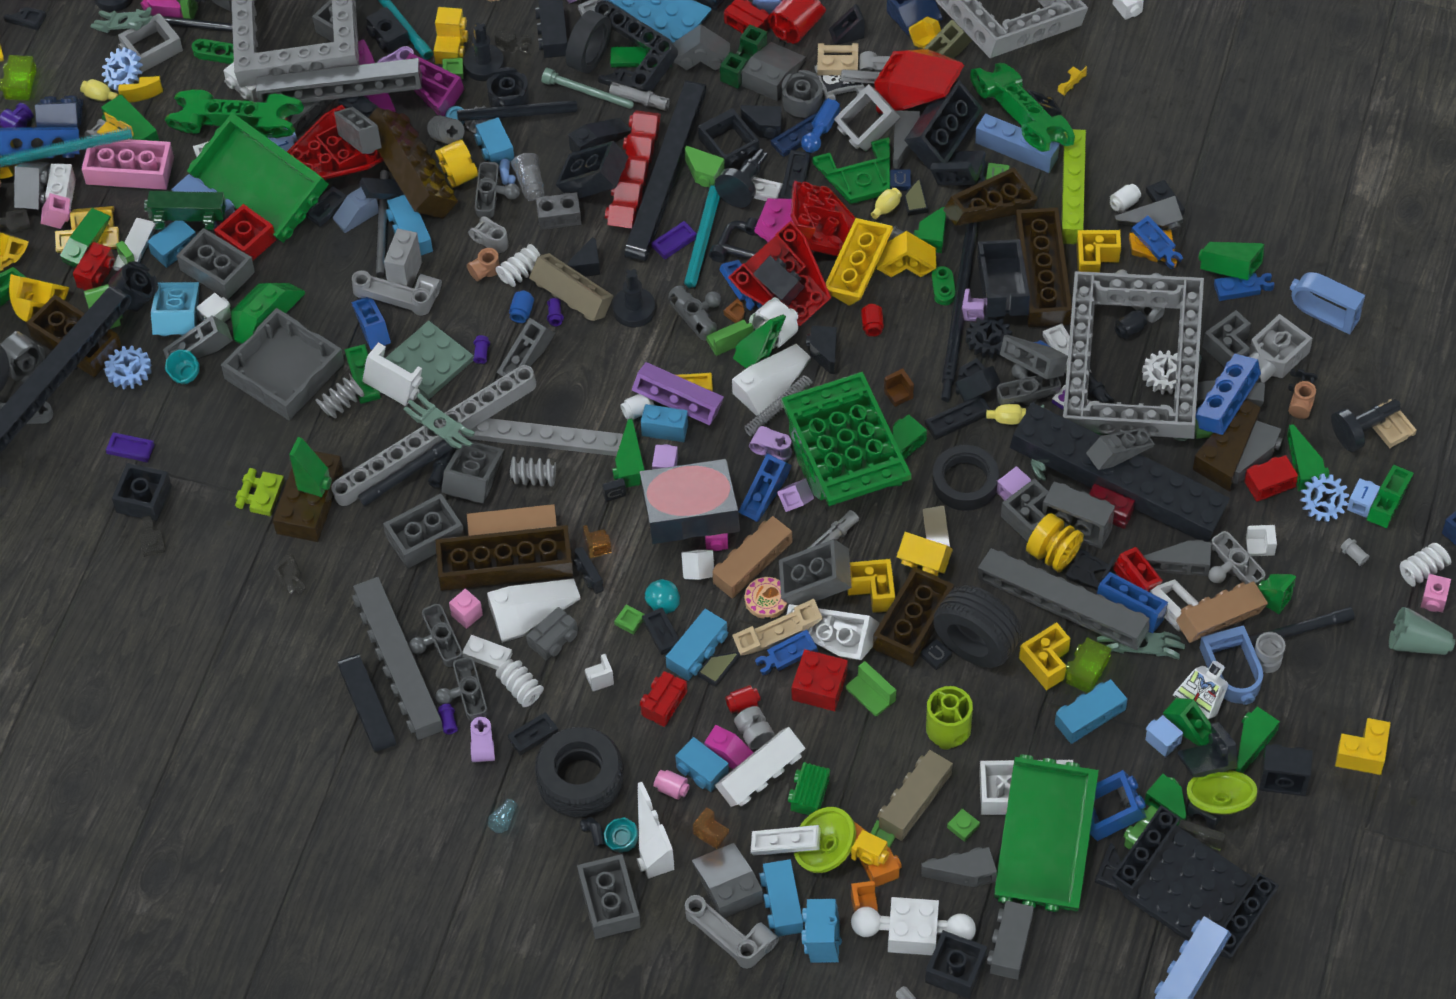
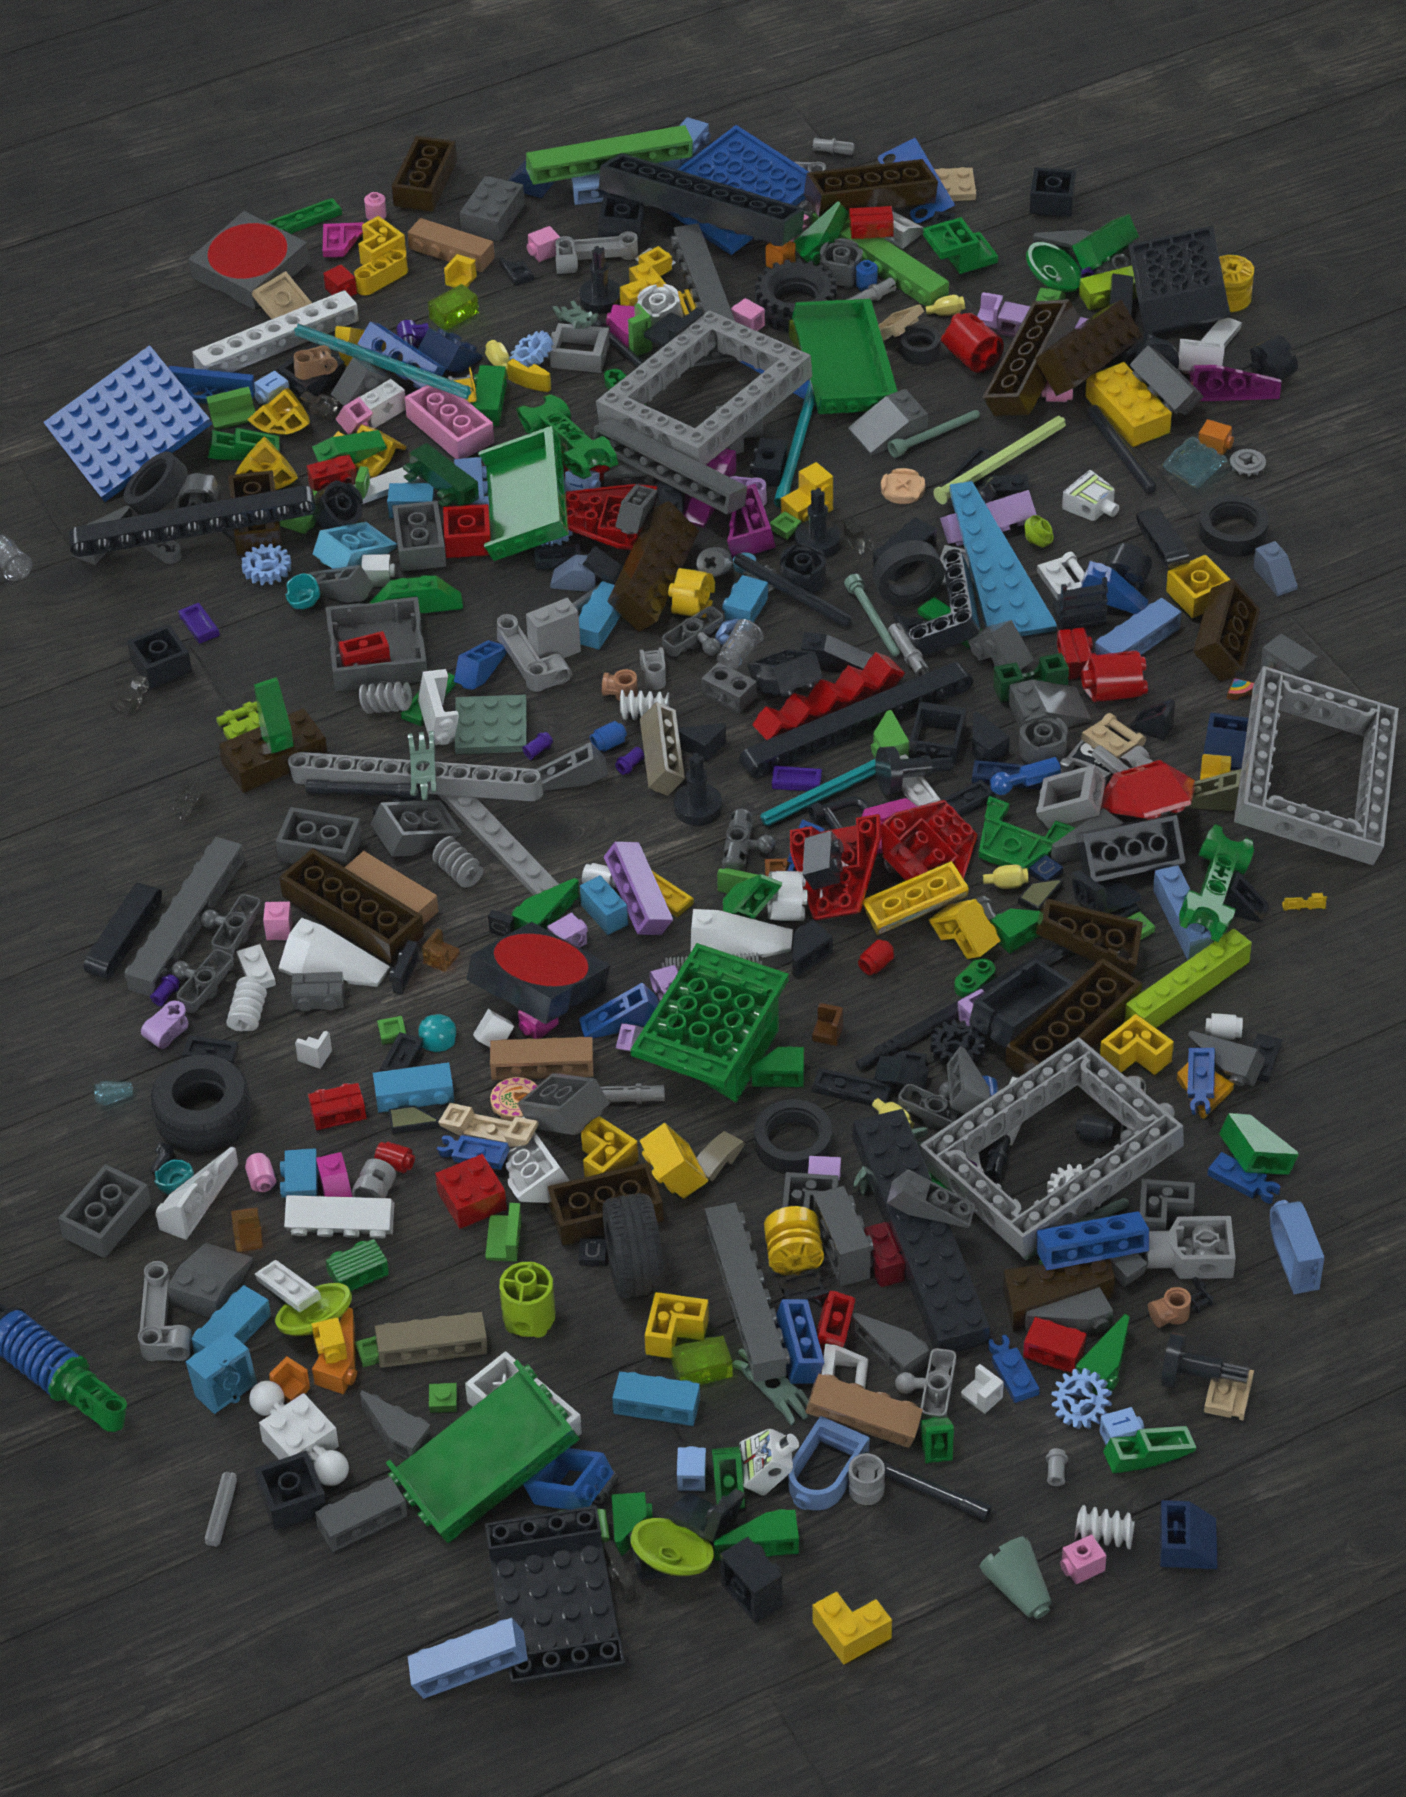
camera: 45 degrees right, 10 degrees down
none -> red brick [338,631,391,667]
none -> blue plate [989,1334,1039,1403]

